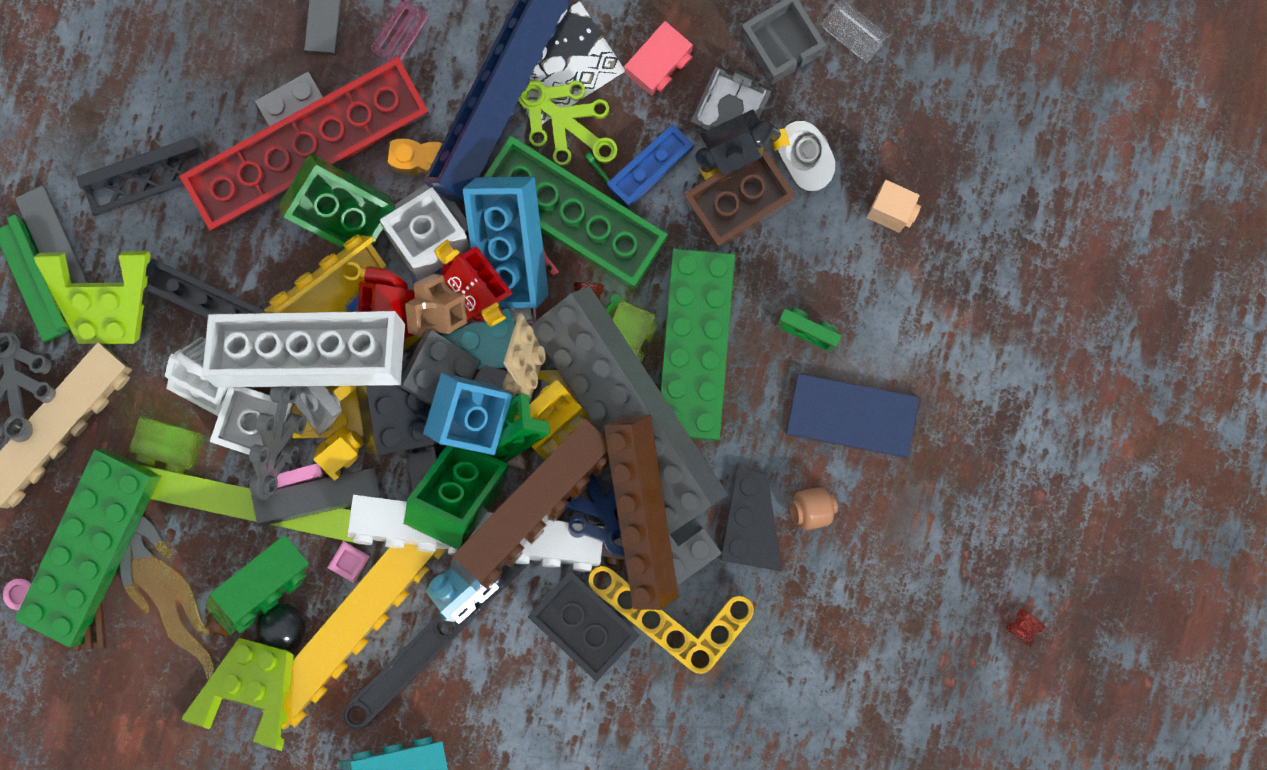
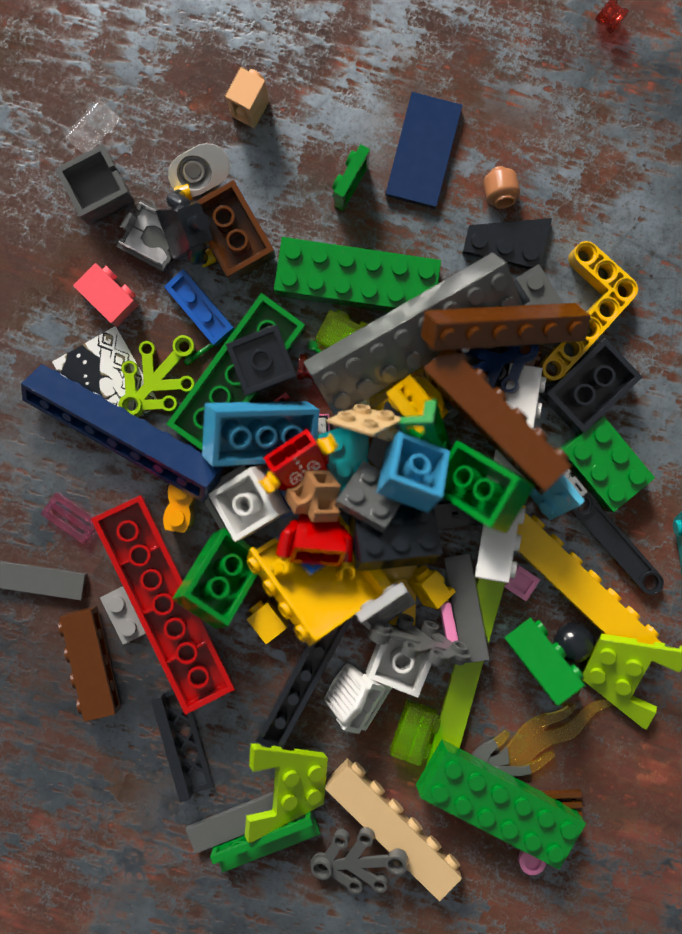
camera: 85 degrees left, 5 degrees up
white brick [202,311,405,387] -> none
none -> reddish brown brick [58,606,121,722]
none -> black plate [226,324,297,396]
none -> yellow brick [246,599,288,644]
none -> green brick [559,416,655,512]

